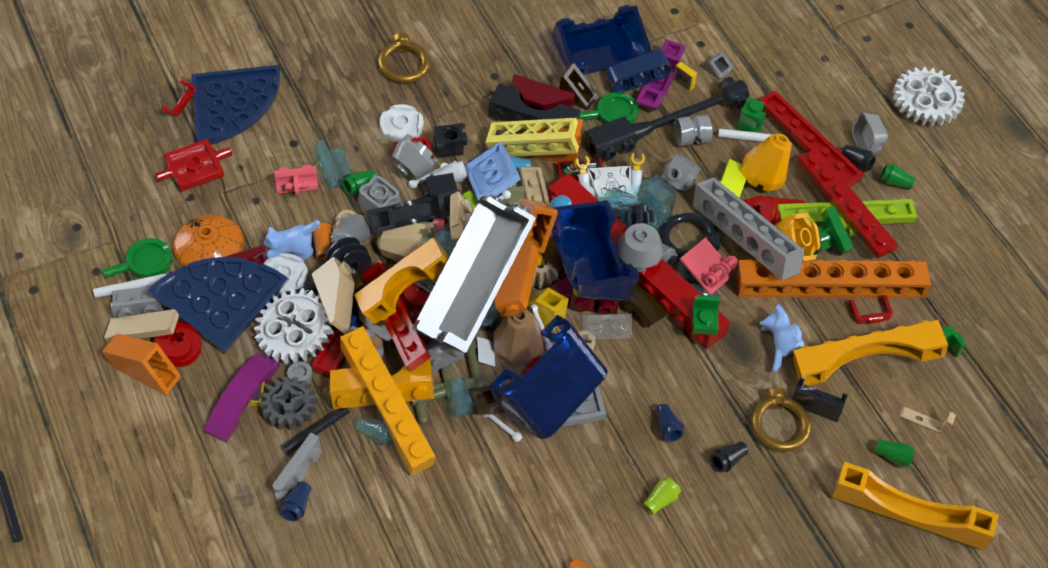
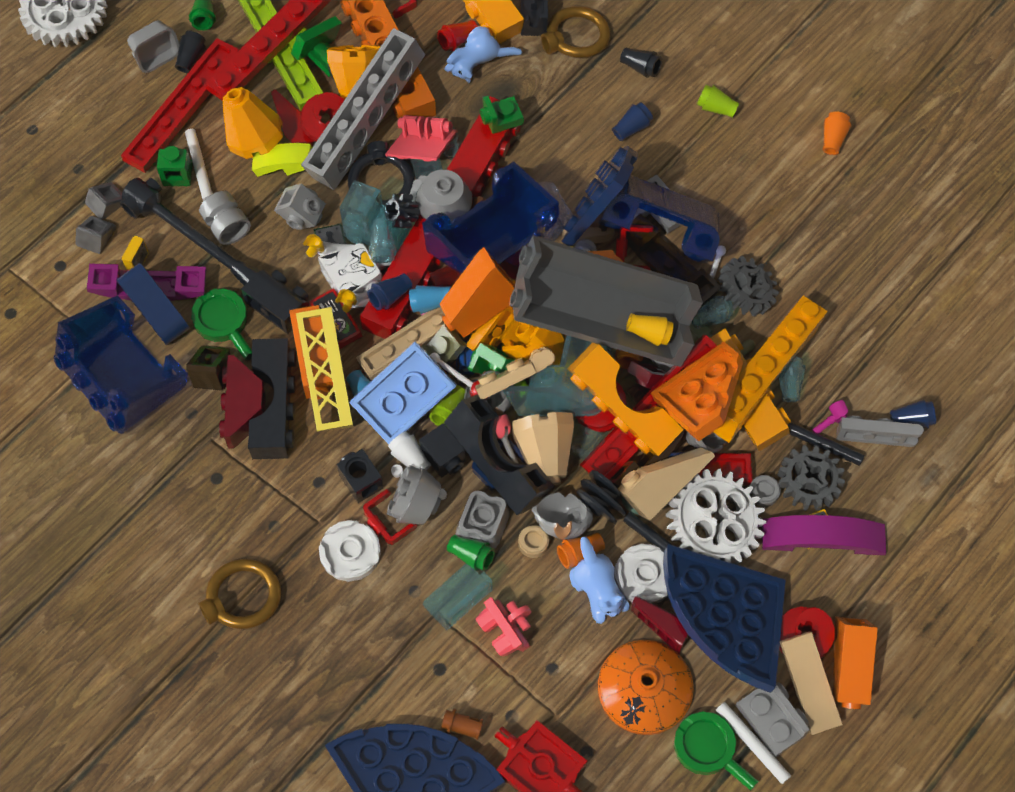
camera: 110 degrees left, 10 degrees up
none -> flat silver slope [85,182,122,219]
none -> dark blue cone [367,273,412,310]
none -> red cone [437,20,478,51]
none -> dark orange pin [441,708,484,740]
none -> dark blue plate [561,146,638,246]
none -> yellow cone [626,313,673,346]
none -> orange plate [651,342,743,442]
none -> dark grey gear [717,256,779,317]
none -> dark pink hand [812,400,848,434]

